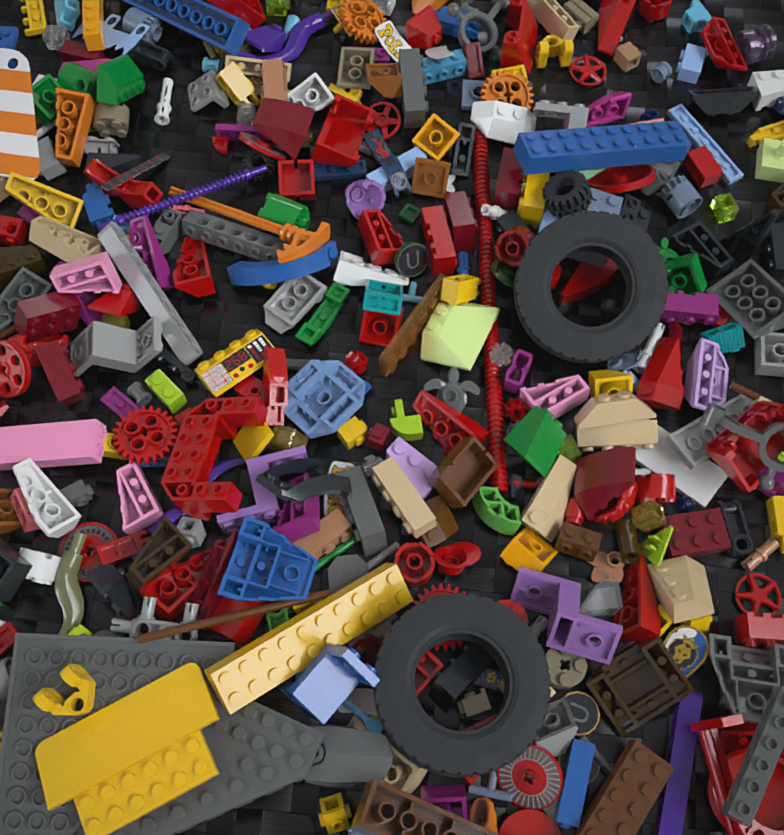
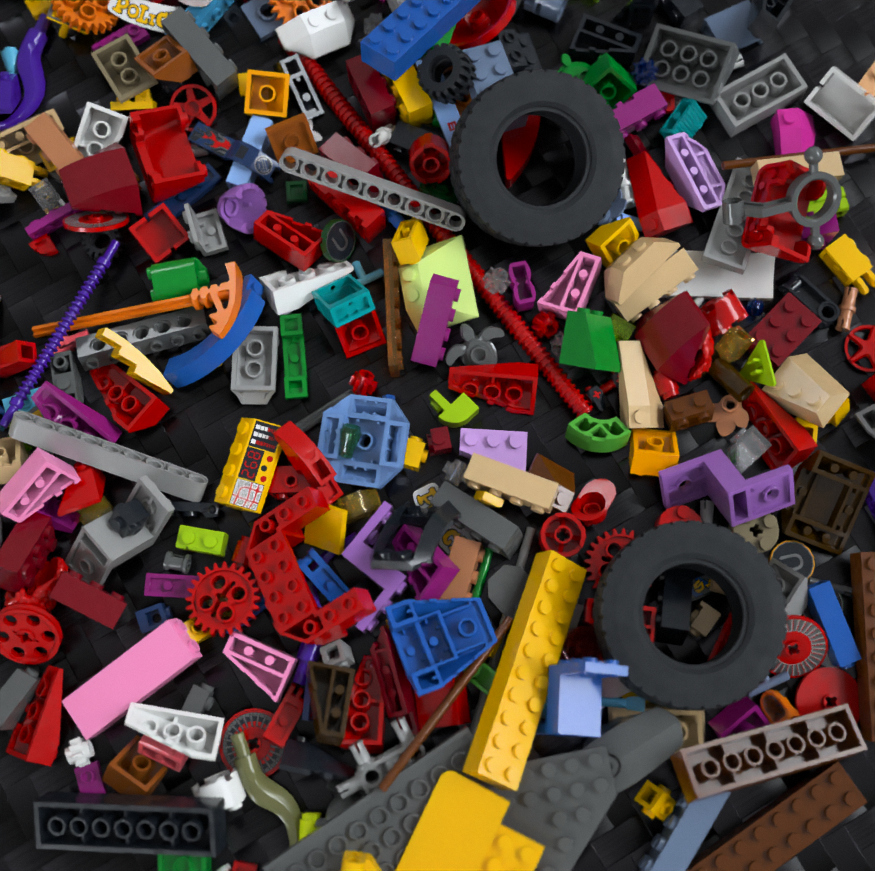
camera: 35 degrees left, 10 degrees up
reddish brown piece [427,436,499,508] -> none
shield [663,625,709,678] -> none
none -> yellow slope [95,327,173,395]
none -> black brick [108,498,150,538]
none -> dark blue brick [135,603,174,635]
none -> light grey bracket [182,203,229,257]
none -> light grey beam [279,147,466,231]
none -> blue plate [297,548,350,602]
none -> clear green cone [339,423,362,458]
none -> magenta brick [411,273,461,367]
none -> yellow tile [474,490,504,508]
none -> clear blue gear [631,58,659,86]

